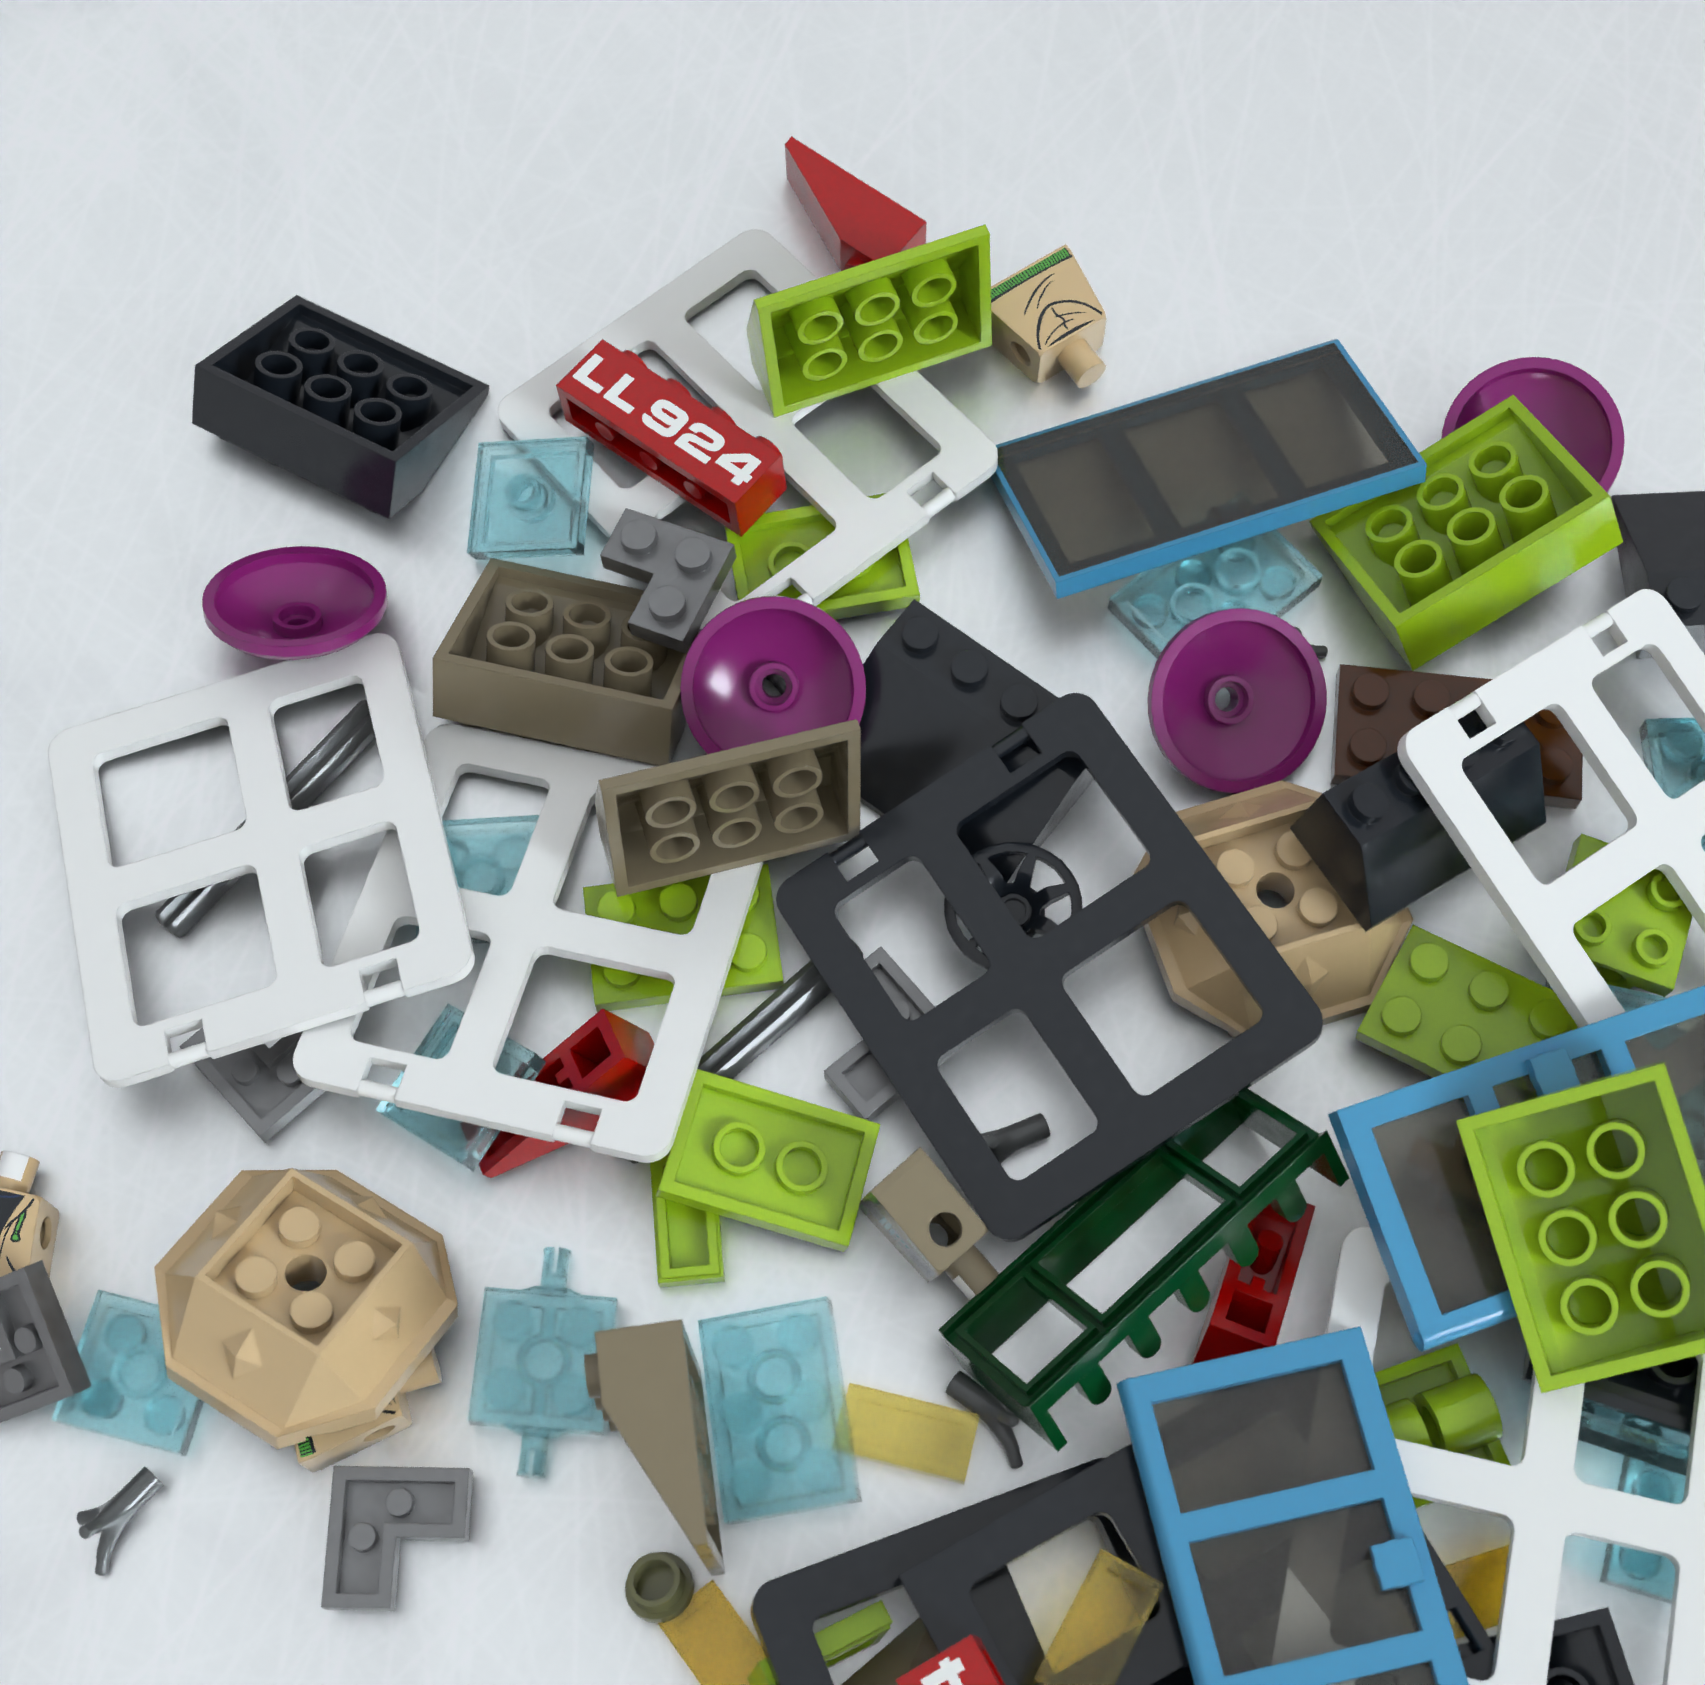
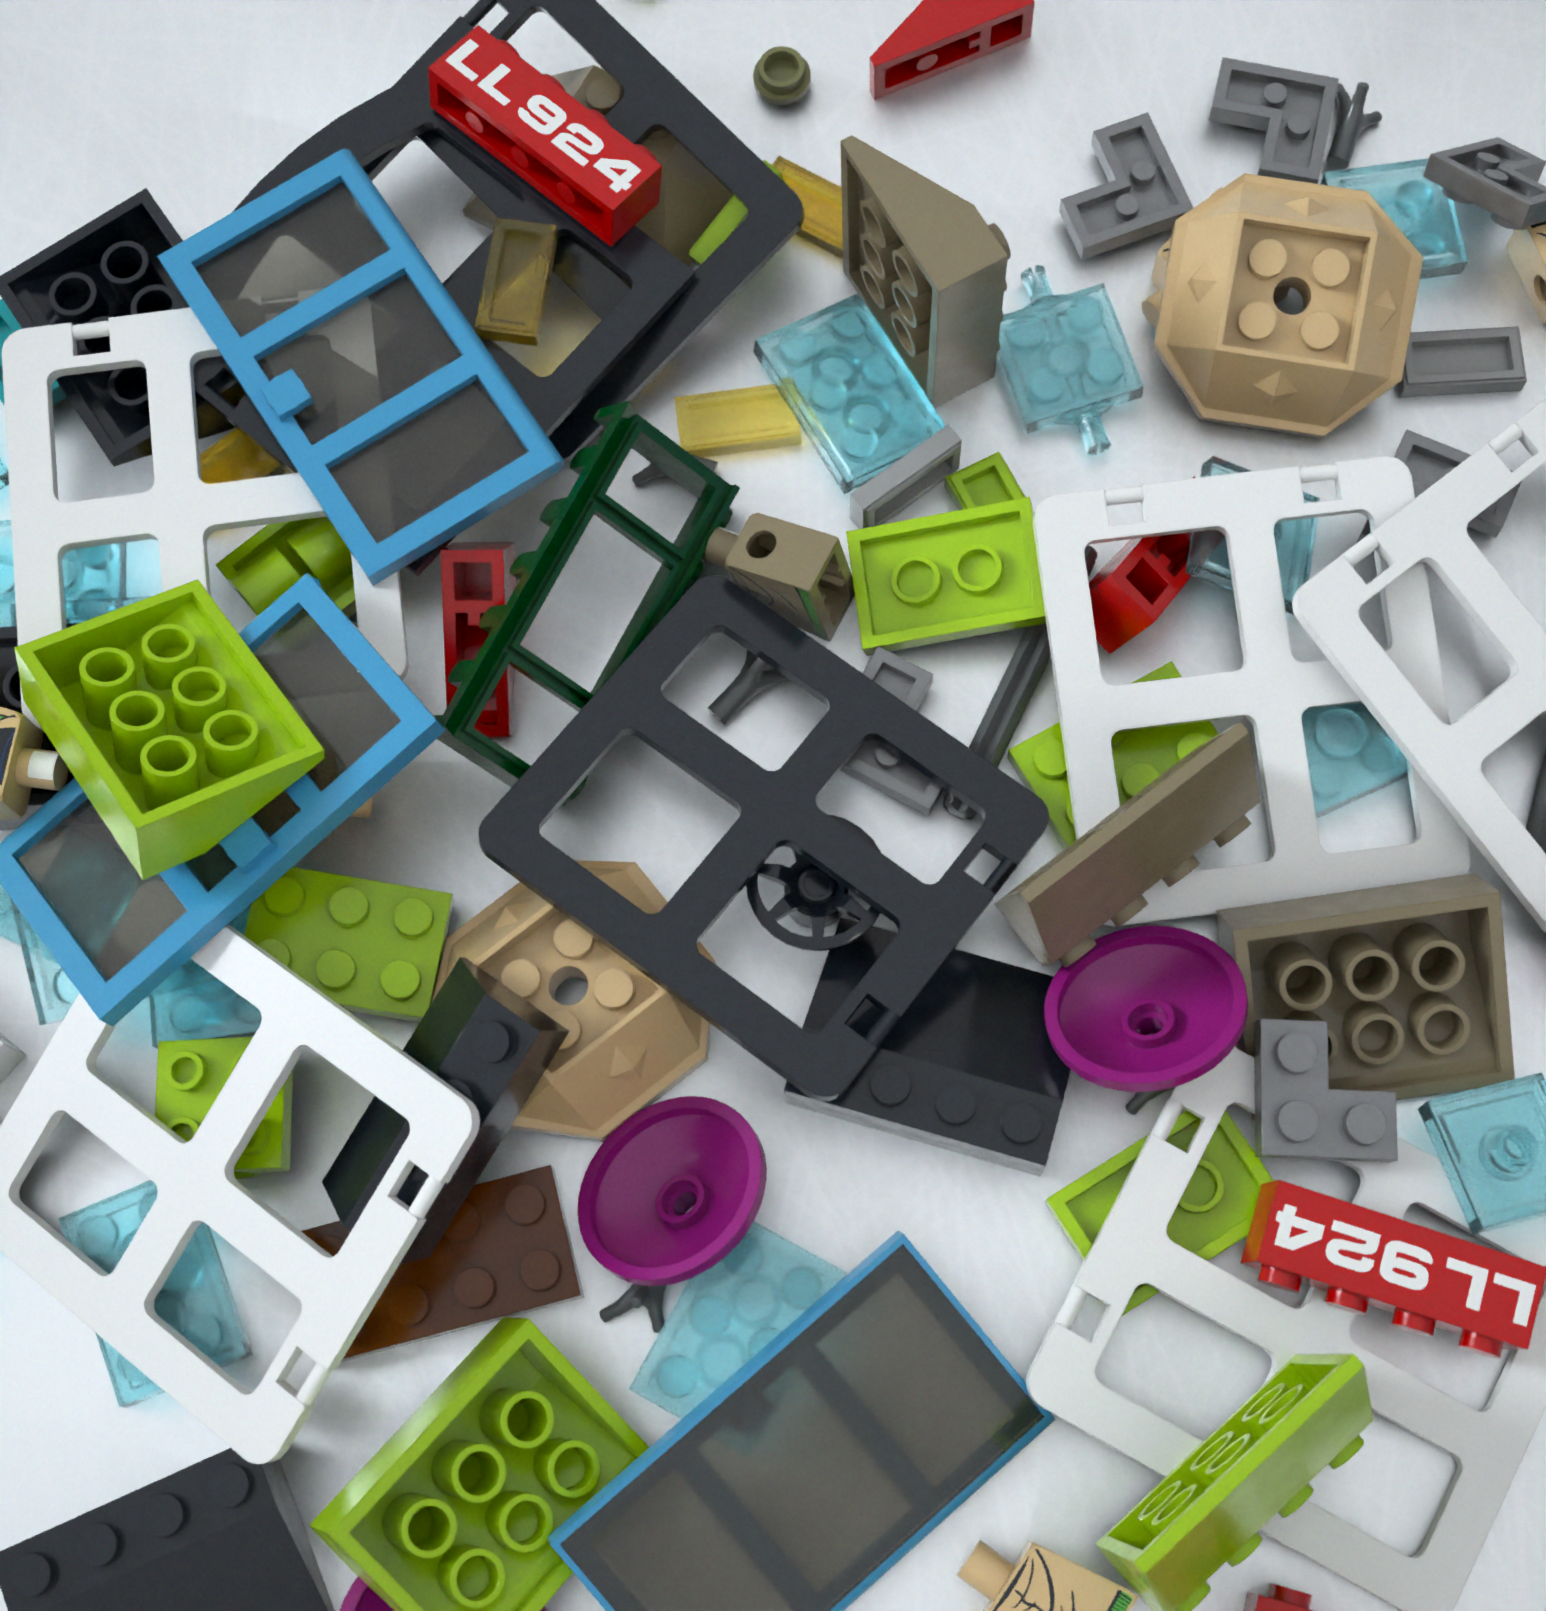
camera: 165 degrees right, 5 degrees up
none -> light grey tile [850,425,962,529]
none -> flat silver plate [1209,57,1339,184]
none -> light grey tile [1398,326,1527,397]

